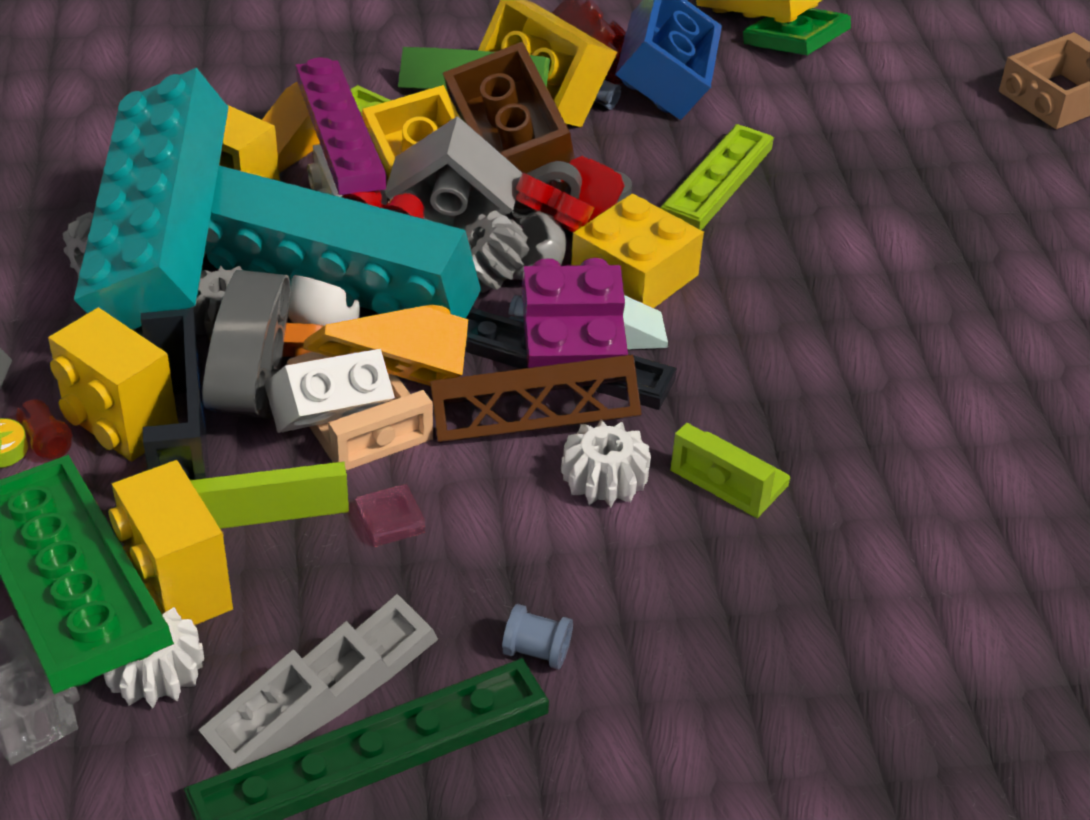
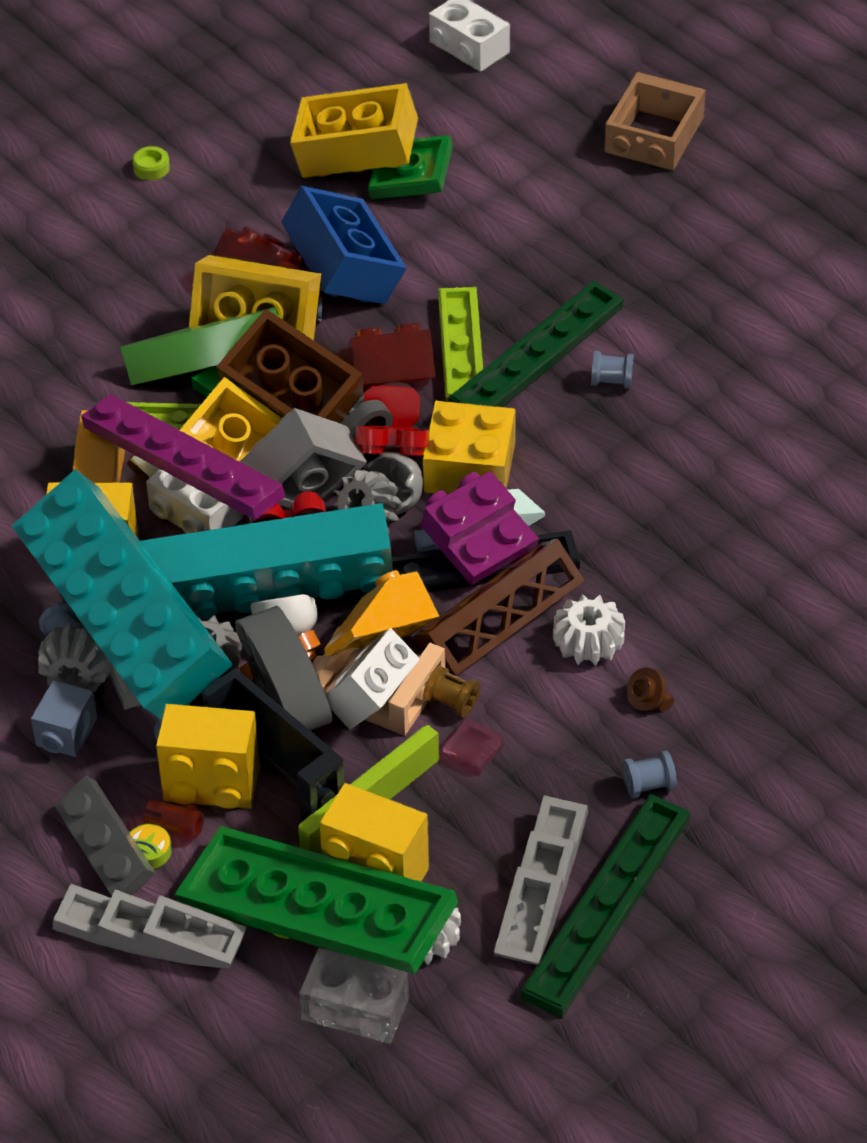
camera: 30 degrees left, 5 degrees up
lime panel [670,423,790,519] -> none
none -> sand blue brick [31,680,97,757]
none -> clear red slope [347,323,436,387]
none -> pearl gold bush [424,665,481,718]
none -> dark green tile [448,280,624,407]
none -> sand blue bush [591,350,634,389]
none -> reddish brown plate [627,667,674,711]

